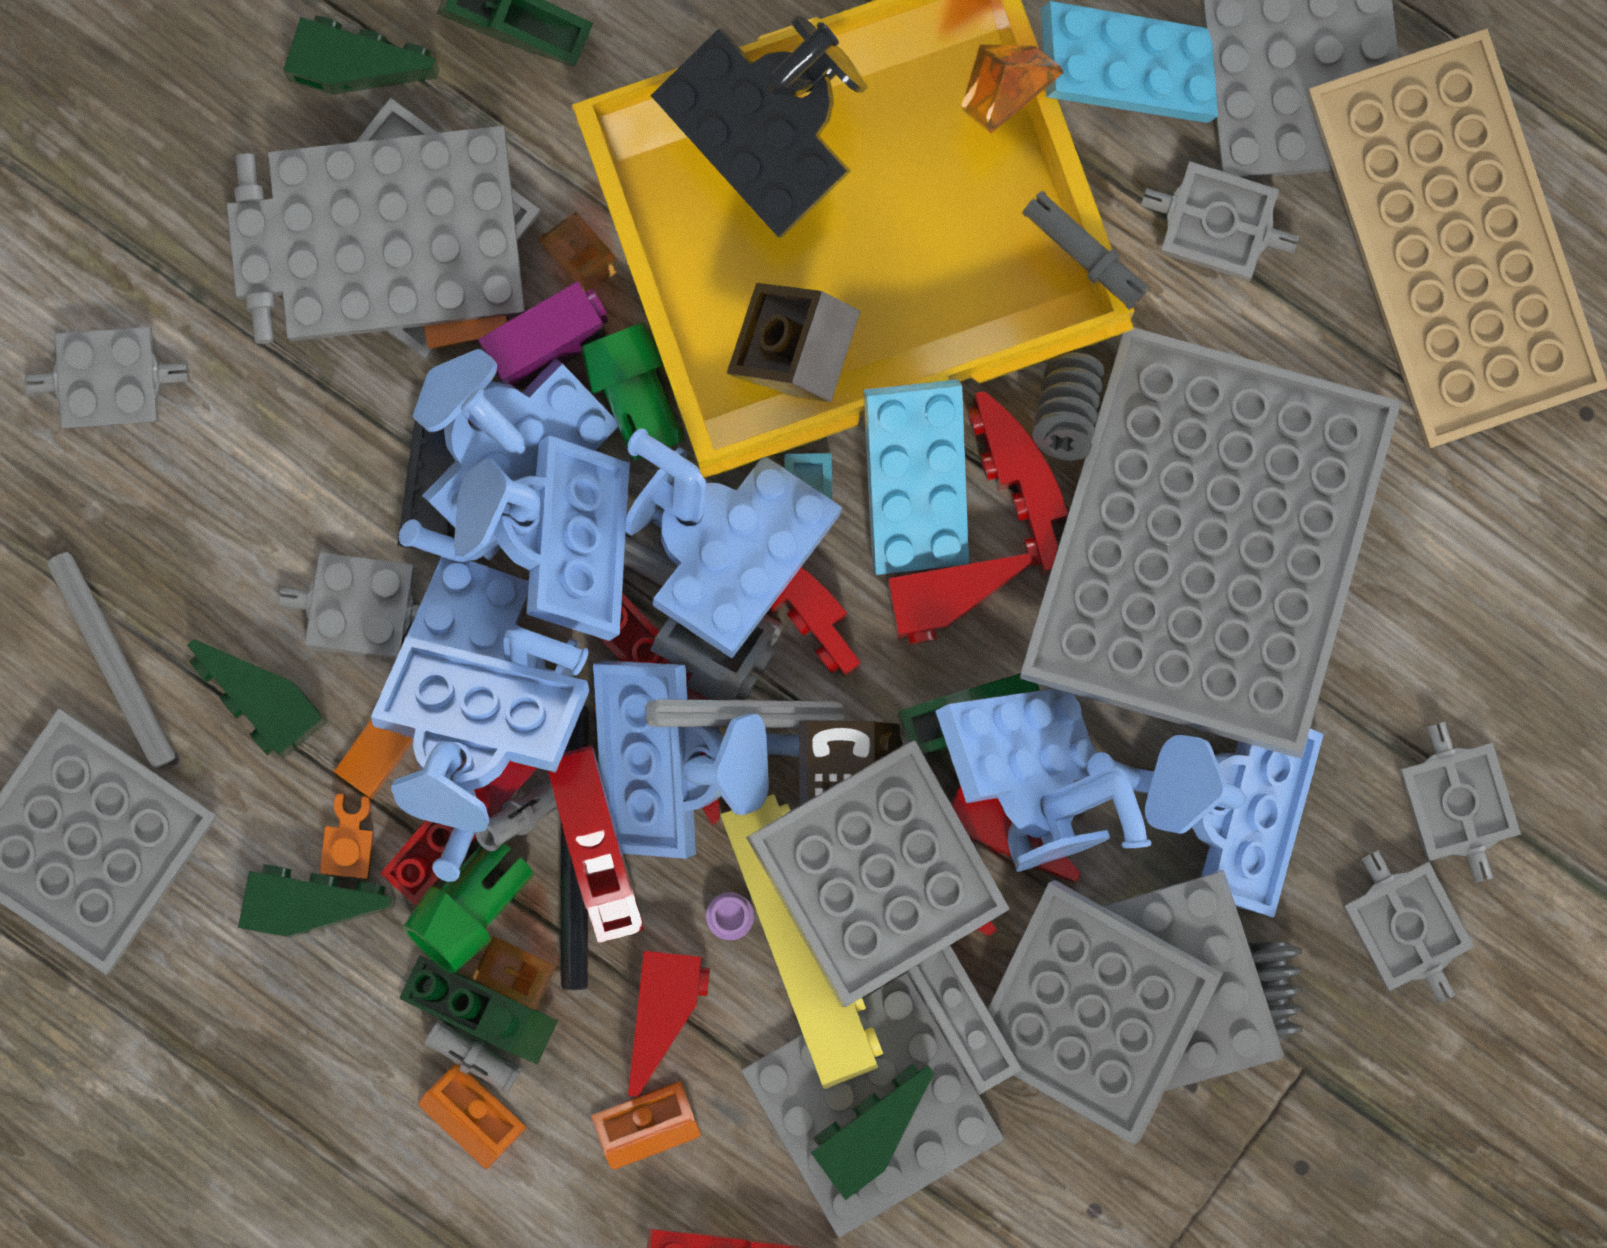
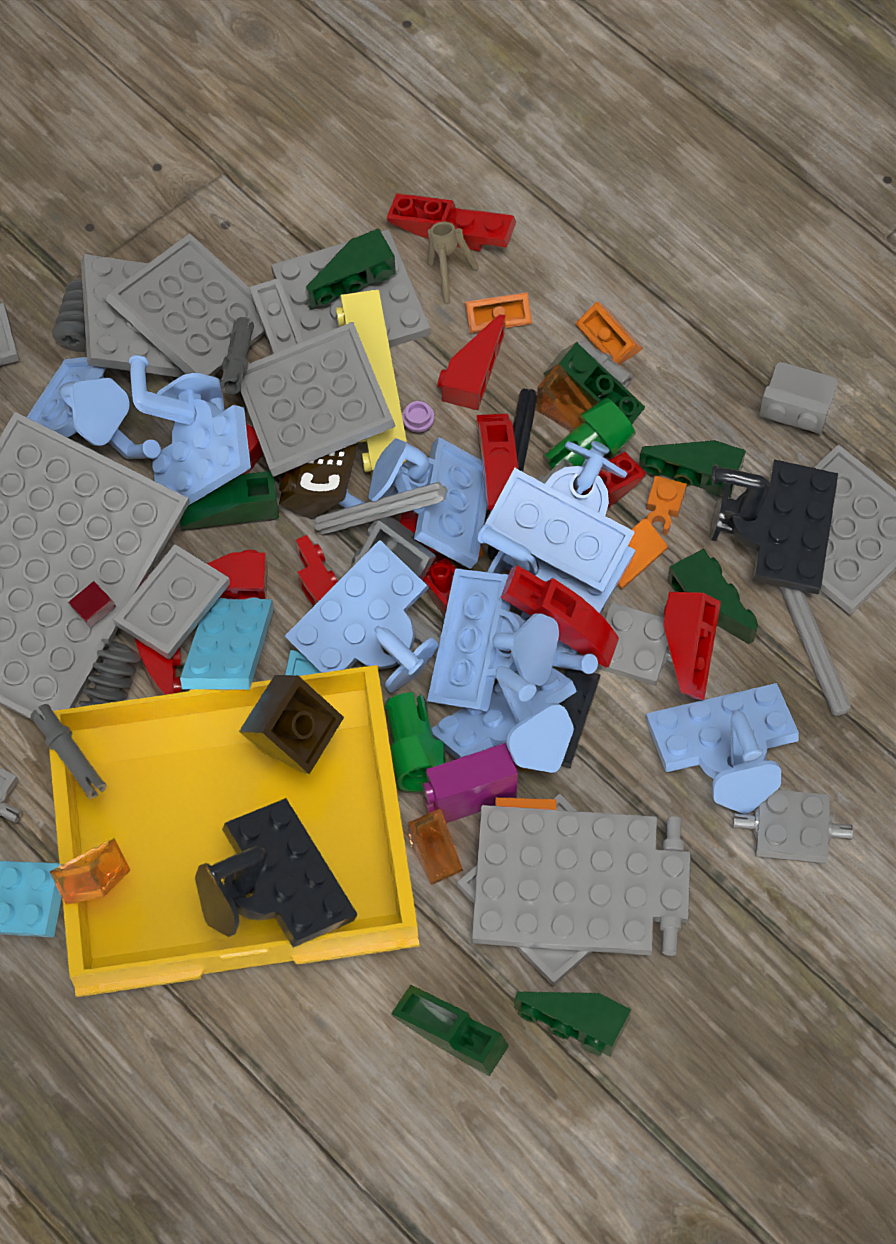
camera: 165 degrees left, 20 degrees down
none -> dark red slope [68,581,116,628]
none -> light grey plate [113,545,230,660]
none -> dark grey pin [220,317,254,394]
none -> dark tan plant [428,222,479,304]
none -> red slope [500,565,619,668]
none -> light blue plate [646,683,799,814]
none -> red slope [663,592,721,700]
none -> black plate [710,459,838,595]
none -> light grey bracket [759,362,838,434]

